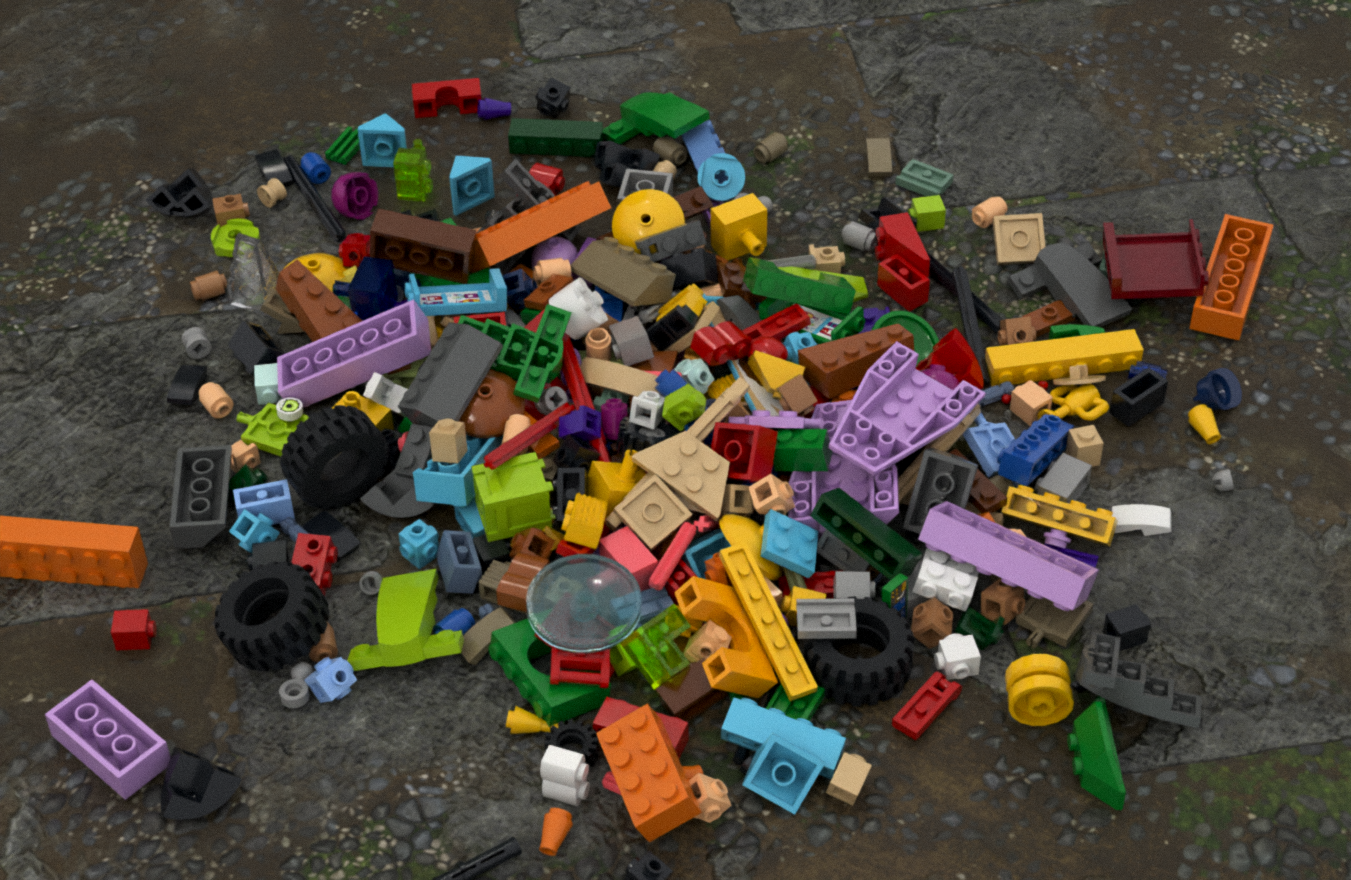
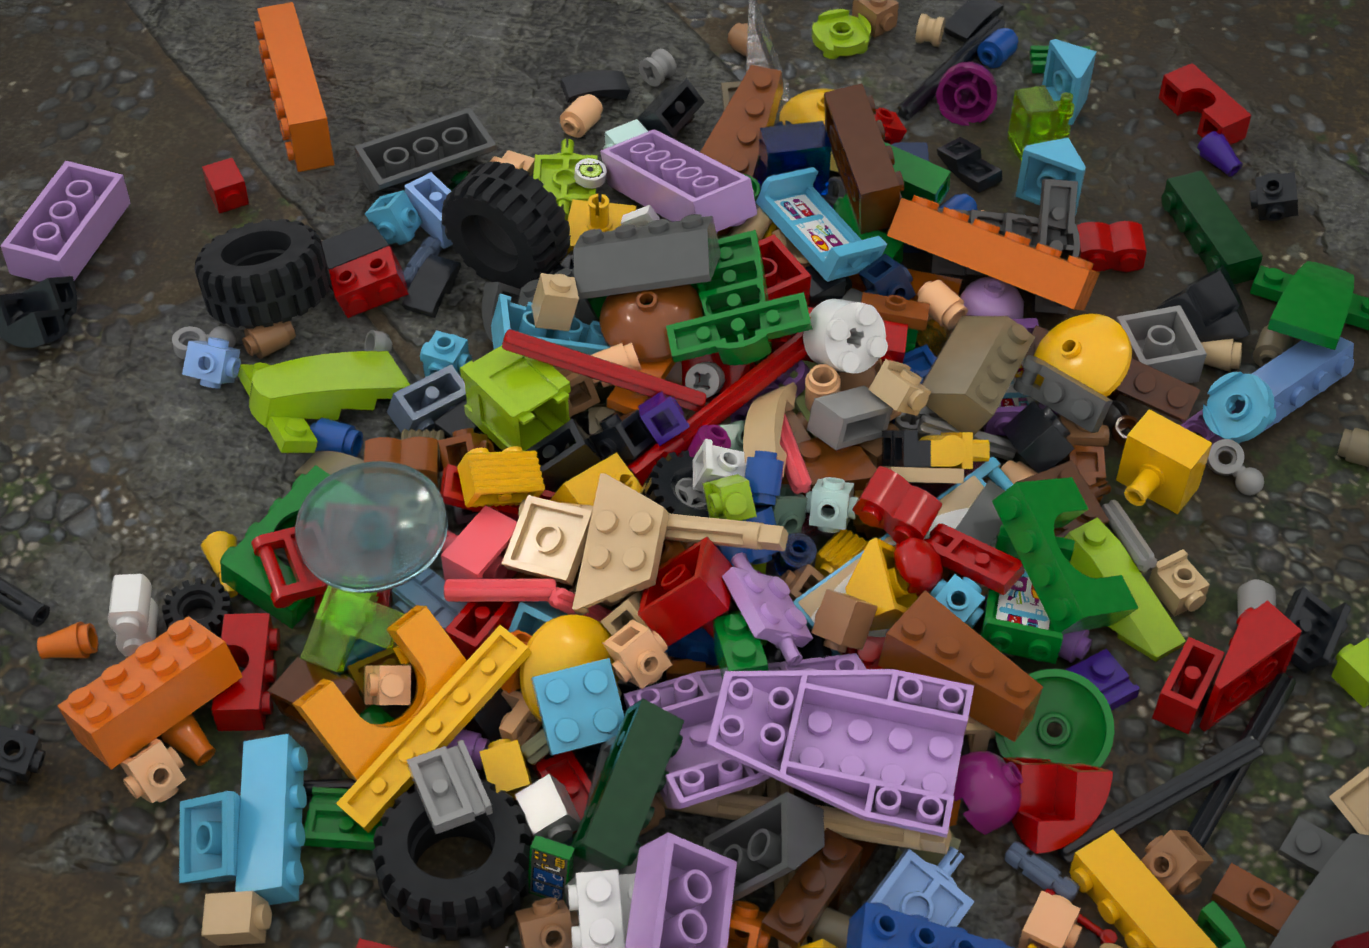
camera: 65 degrees right, 5 degrees up
none -> tan brick [868,359,931,416]

